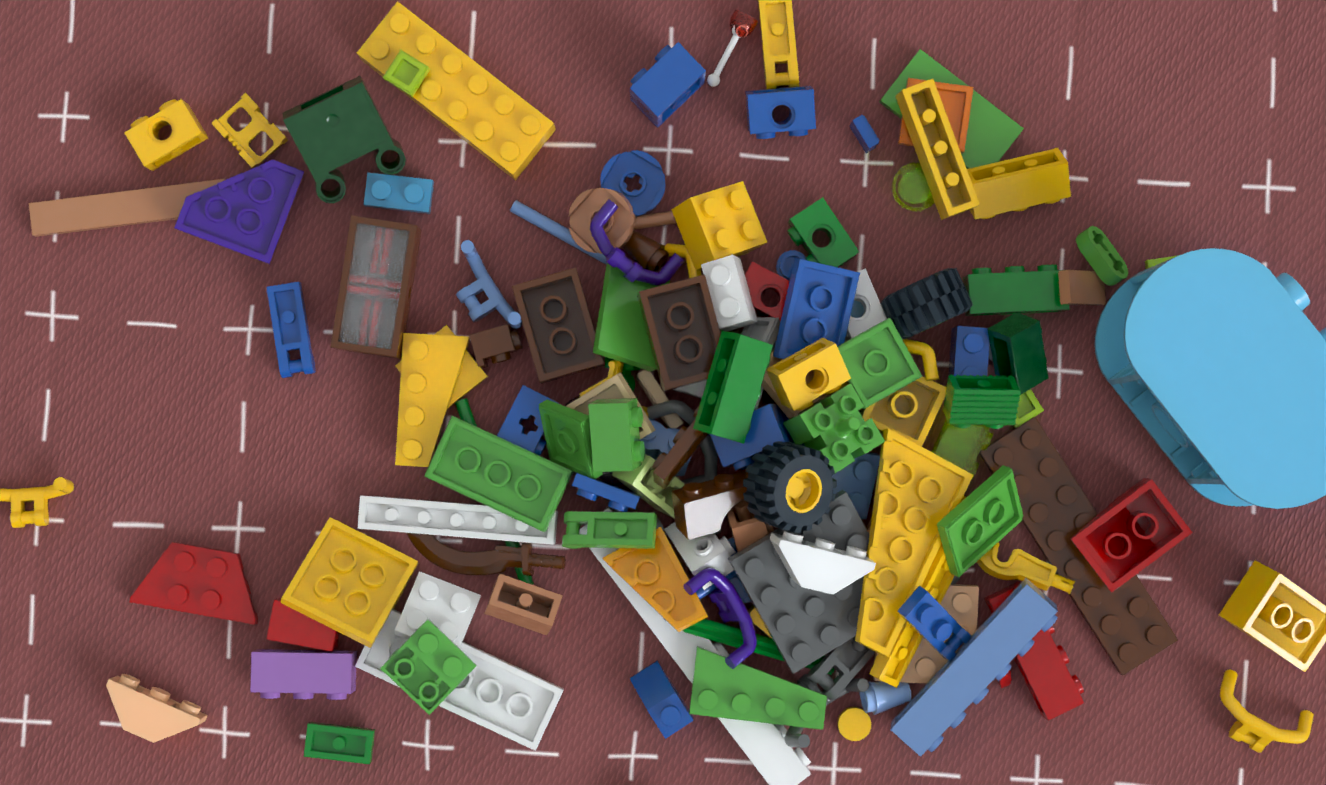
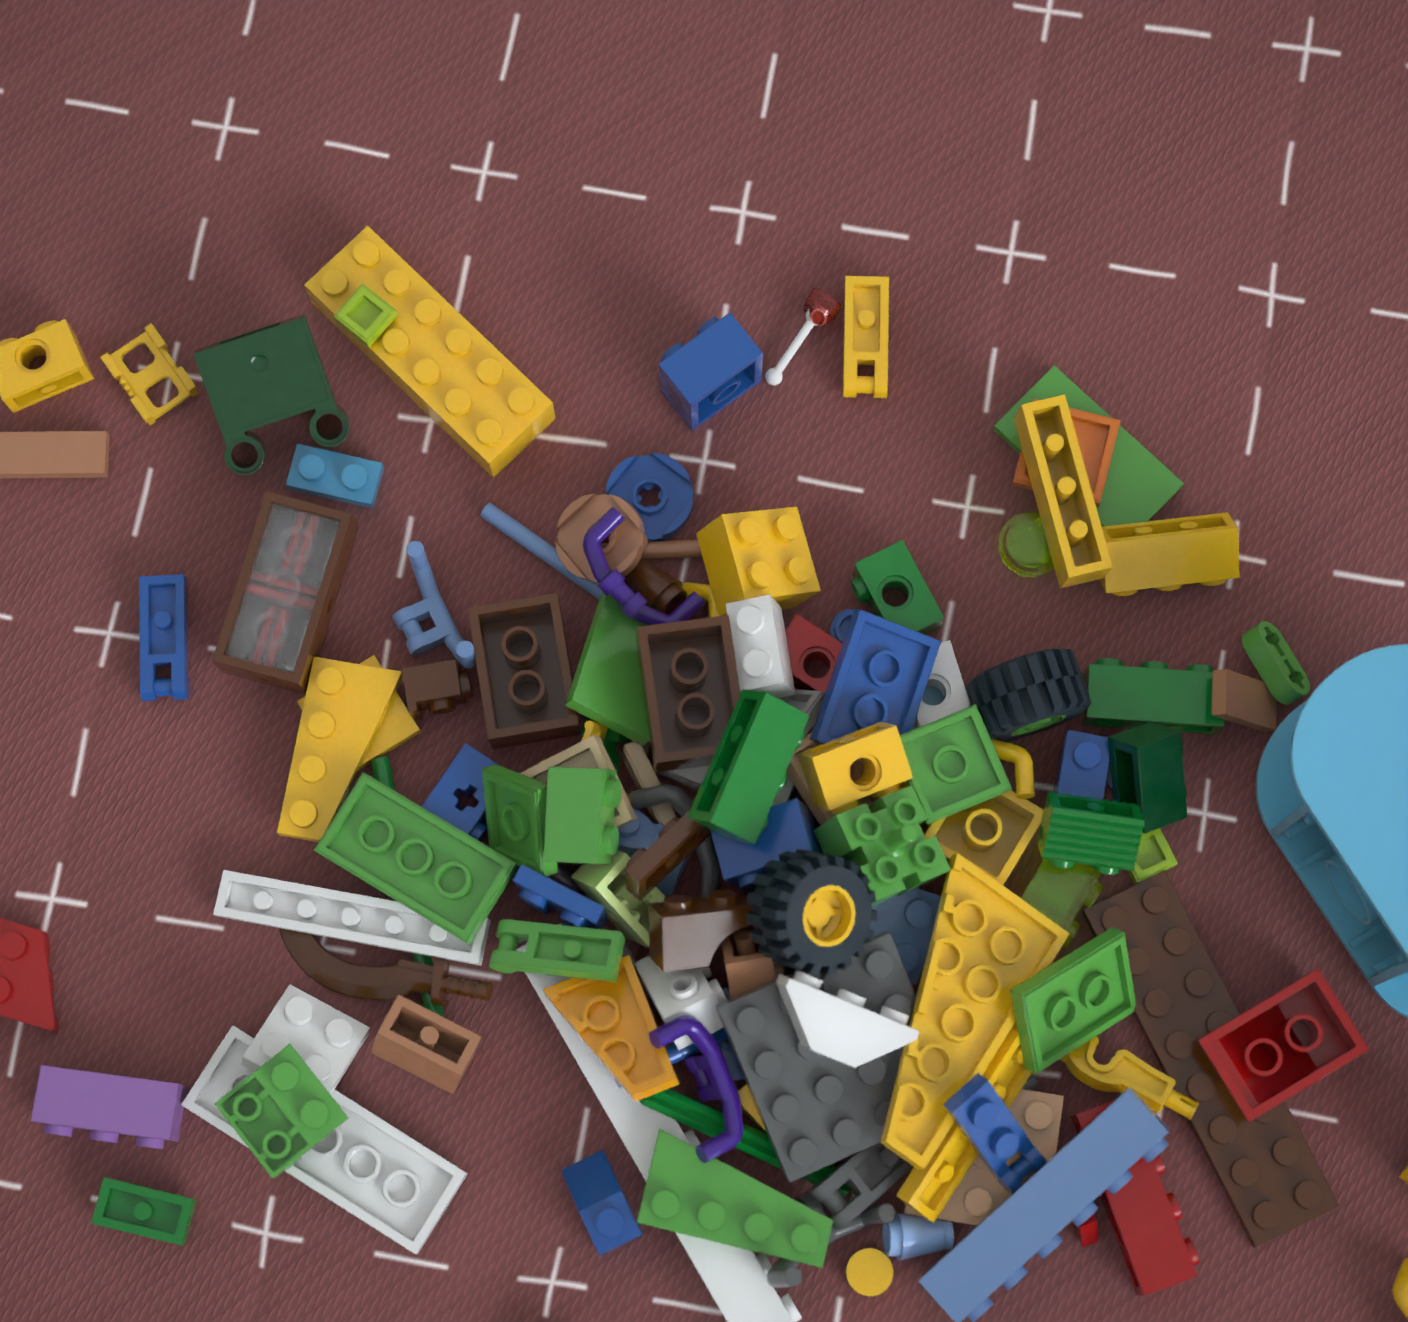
camera: 15 degrees right, 10 degrees down
dark purple plate [174,160,304,264] -> none
red brick [266,598,340,651] -> none
yellow plate [281,517,418,648] -> none
blue brick [745,86,816,139] -> none
blue tile [849,115,880,153] -> none

